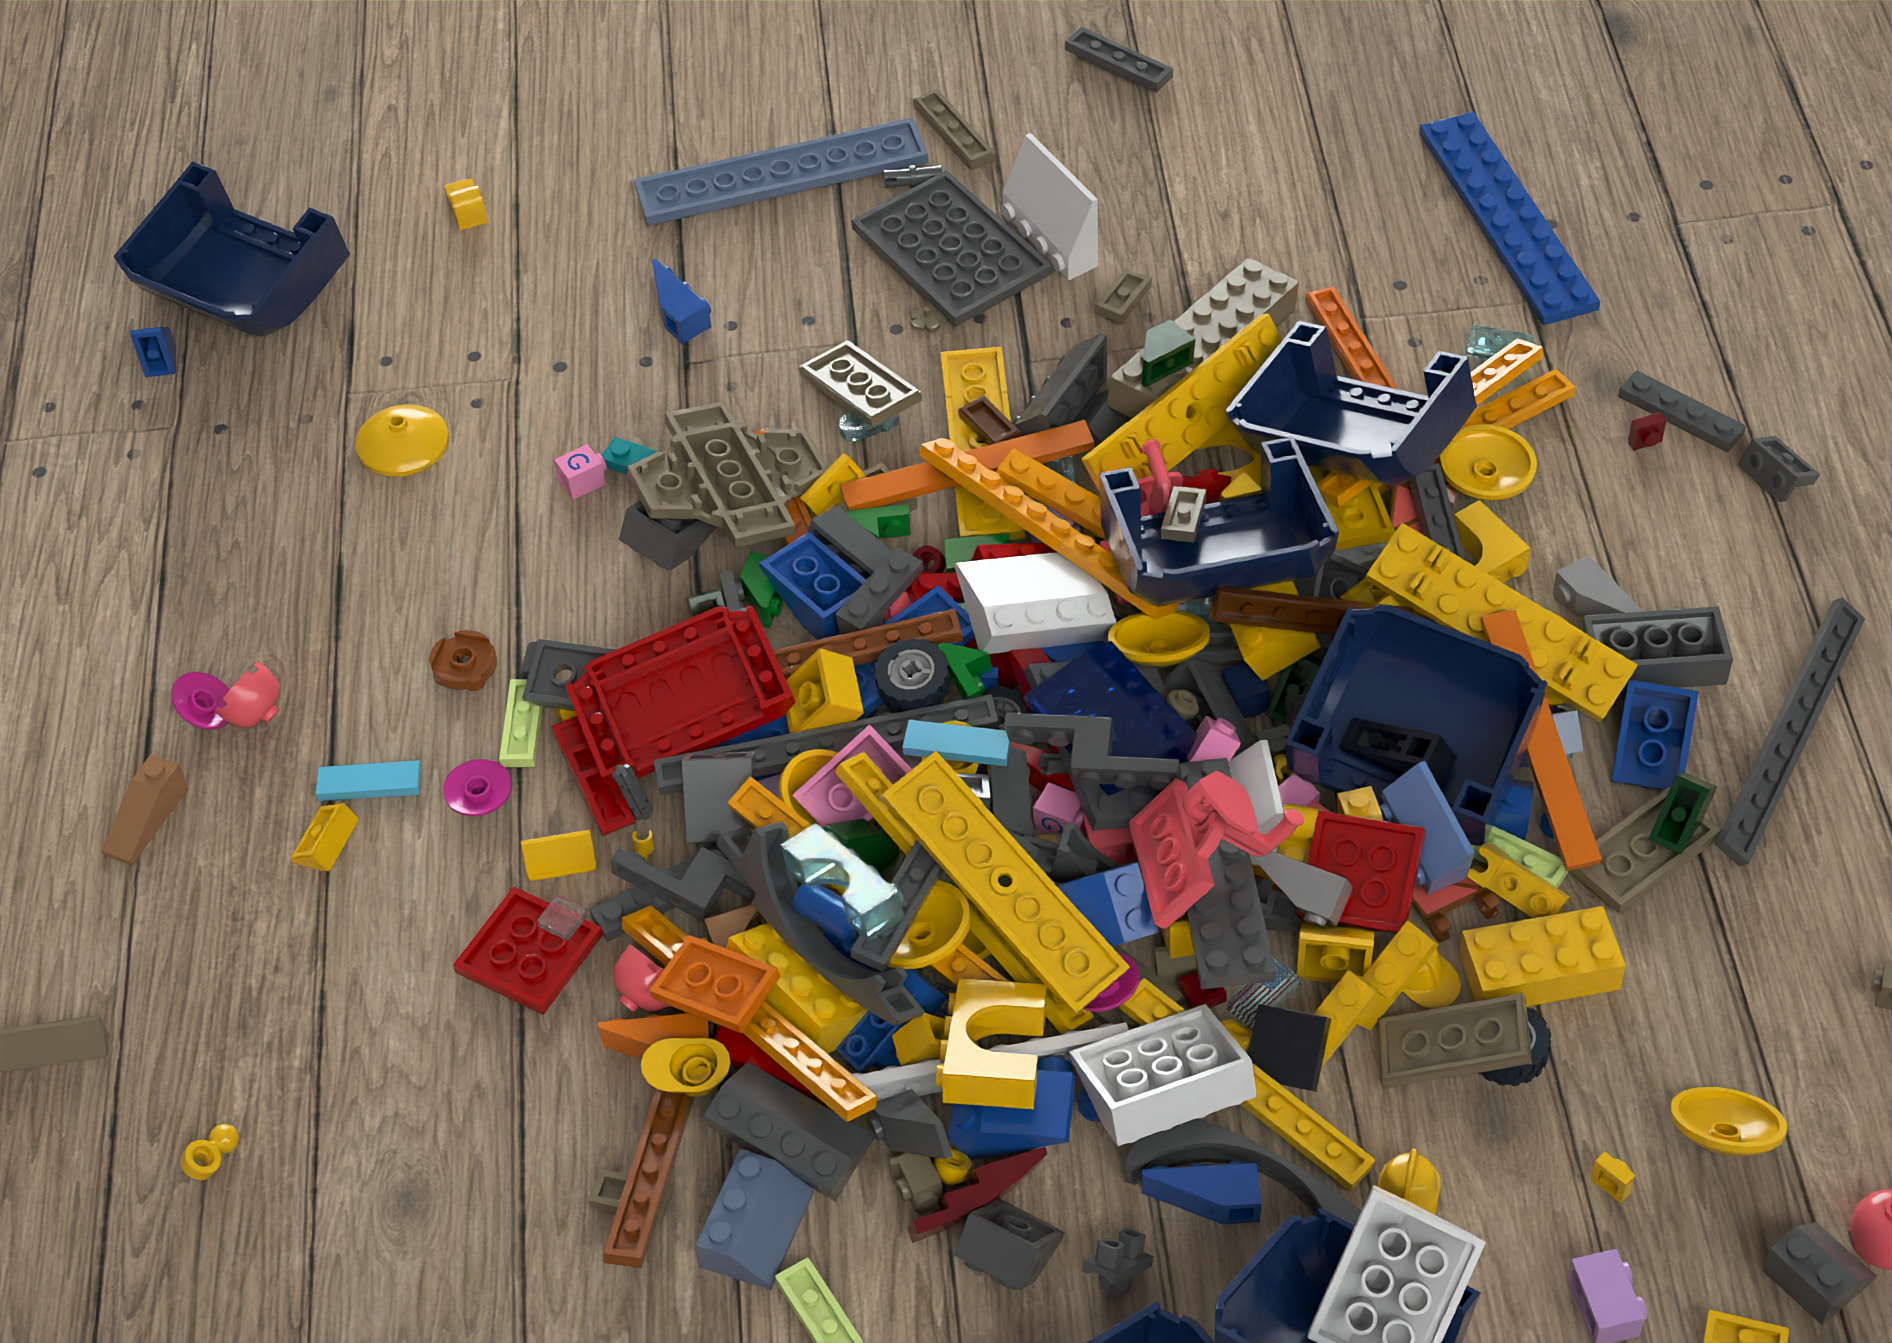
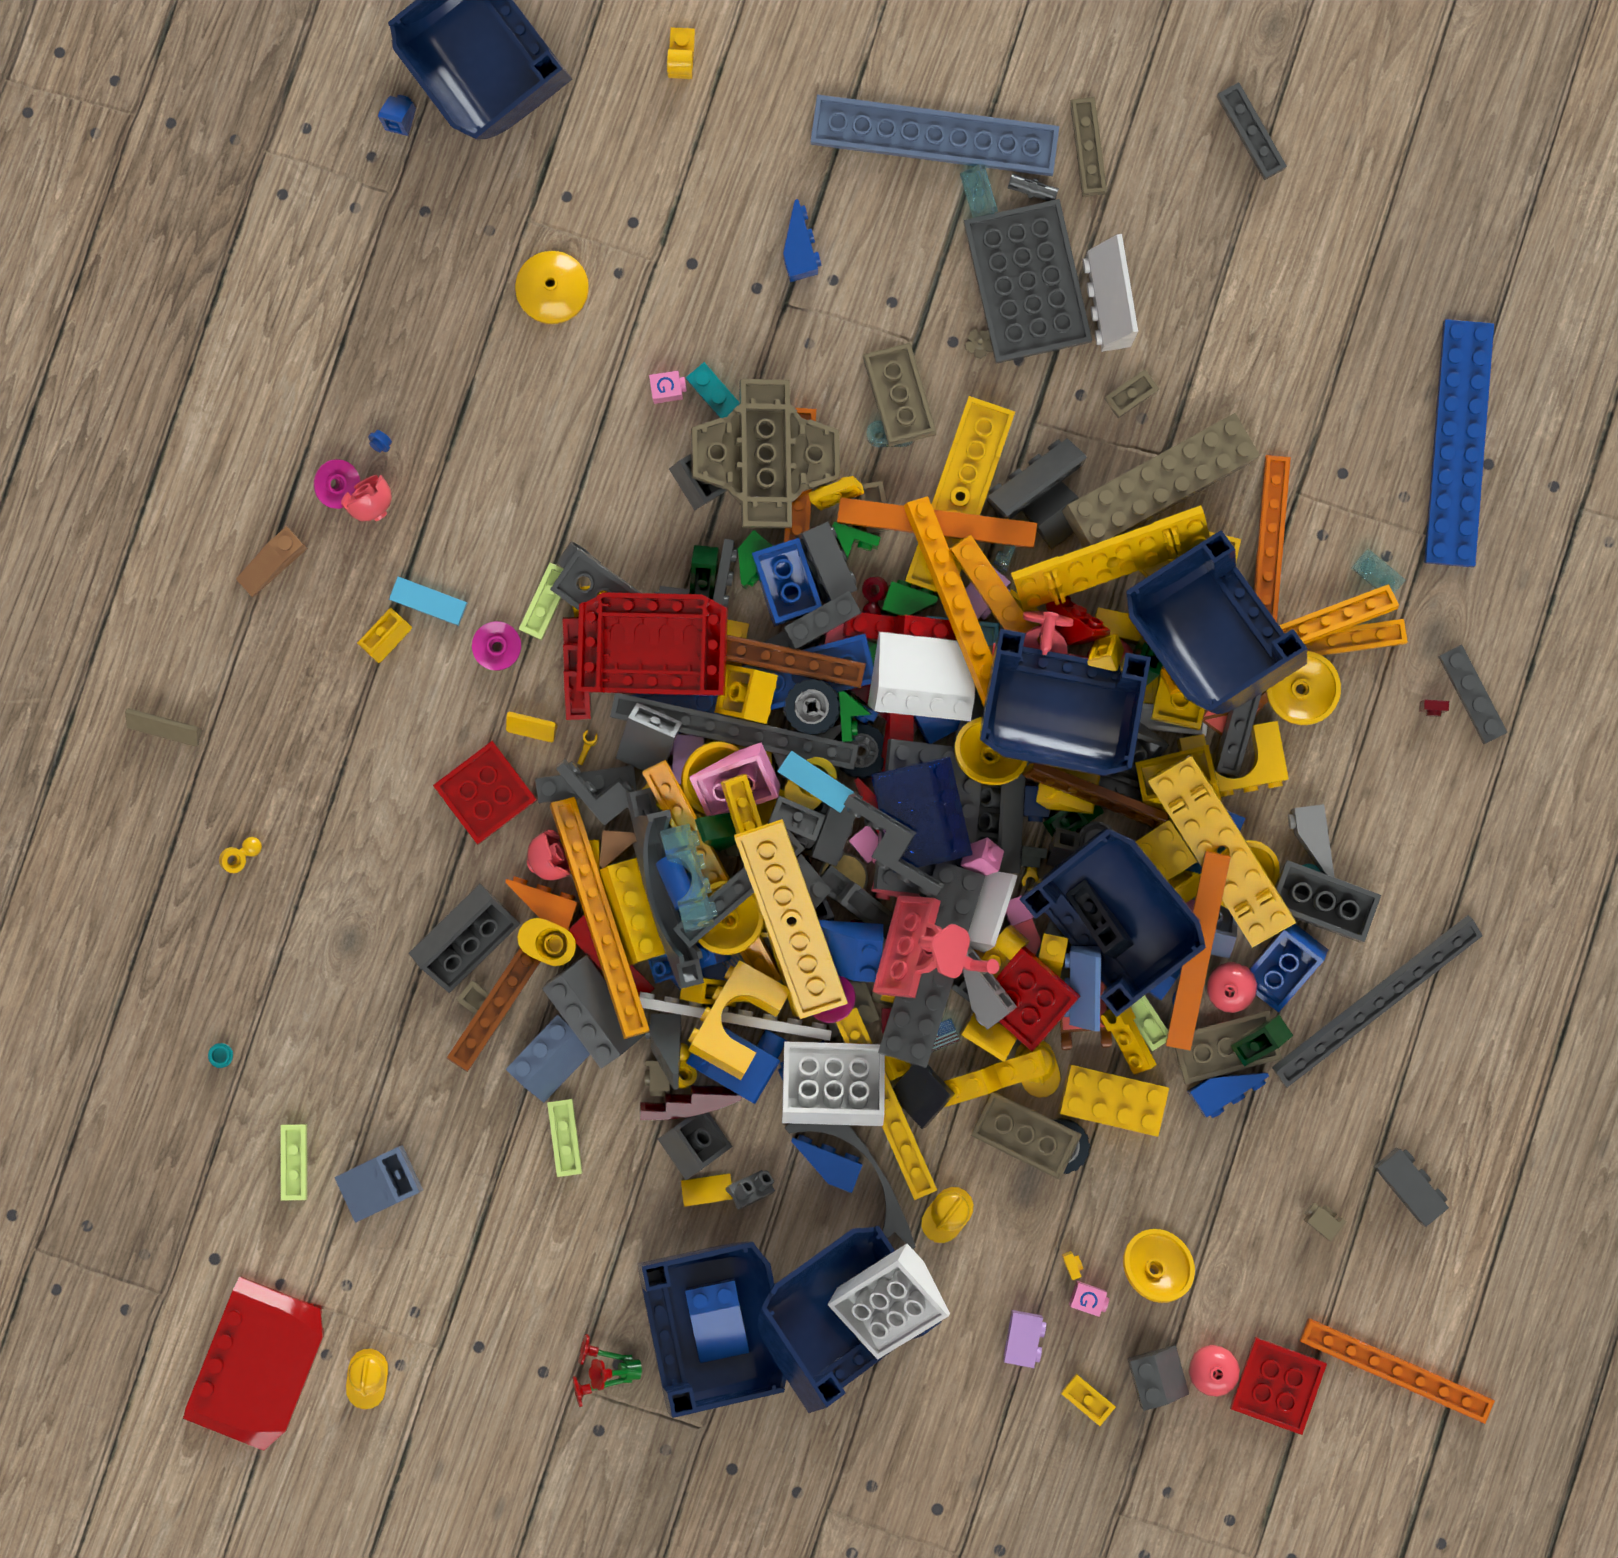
camera: 25 degrees right, 35 degrees up
dark orange plate [429,630,497,691] -> none
clear tile [537,894,588,941] -> none
dark grey axle [612,764,653,821] -> none
orange plate [649,935,781,1033] -> none
reddish brown tile [958,395,1021,446] -> none
dark green slope [1141,320,1196,387] -> none
dark tan plate [1161,486,1206,542] -> none
dark tan plate [1165,690,1199,722] -> none
dark grey bracket [1738,436,1820,502] -> none
none -> blue plate [368,430,392,452]
none -> dark grey slope [409,884,520,993]
none -> yellow slope [681,1173,733,1207]
none -> clear light blue plate [960,164,998,218]
none -> bright pink brick [1069,1281,1110,1317]
none -> blue slope [1187,1072,1269,1118]
none -> coral cylinder [1207,962,1257,1013]

